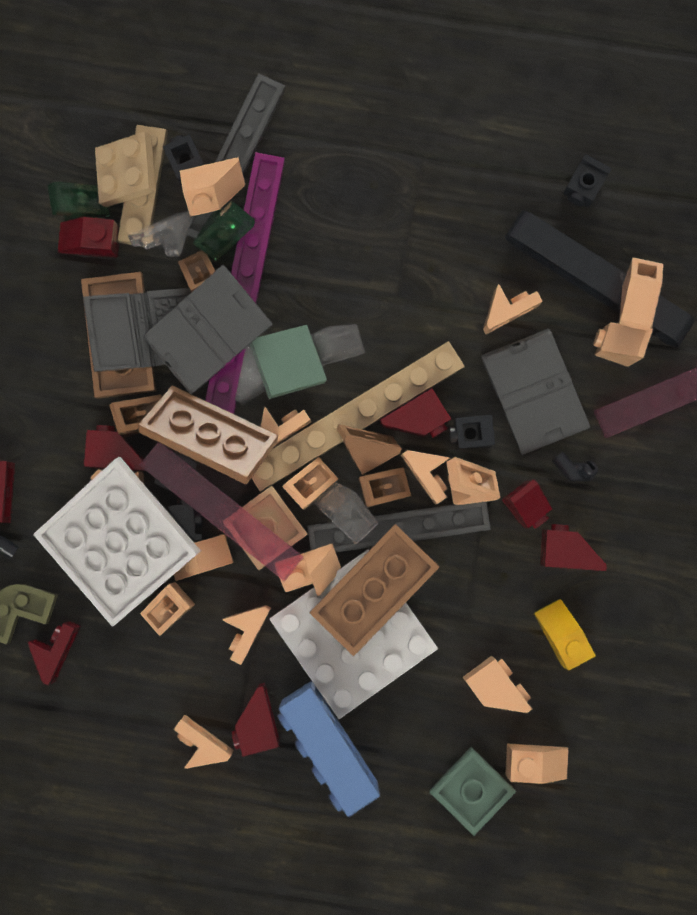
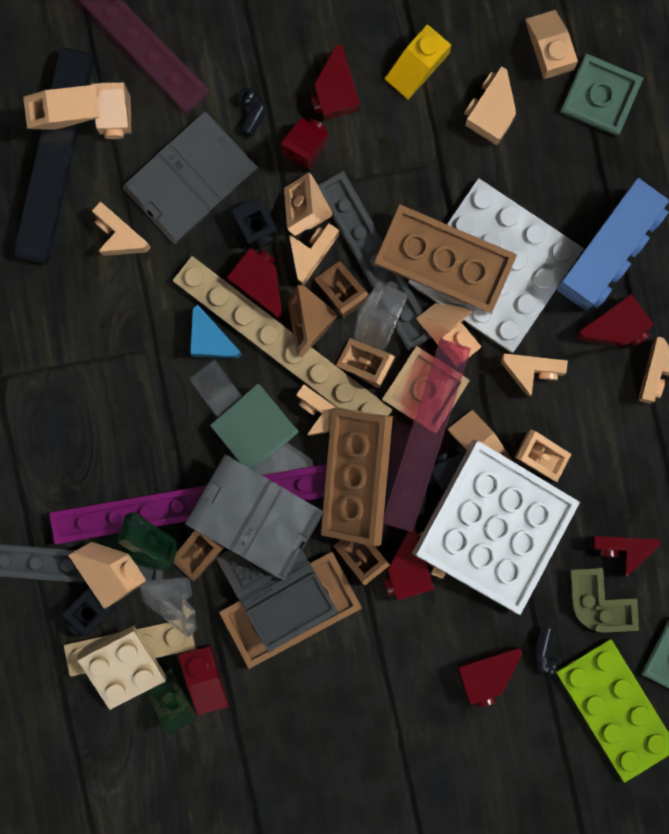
camera: 100 degrees left, 0 degrees up
none -> dark azure slope [190,305,242,359]

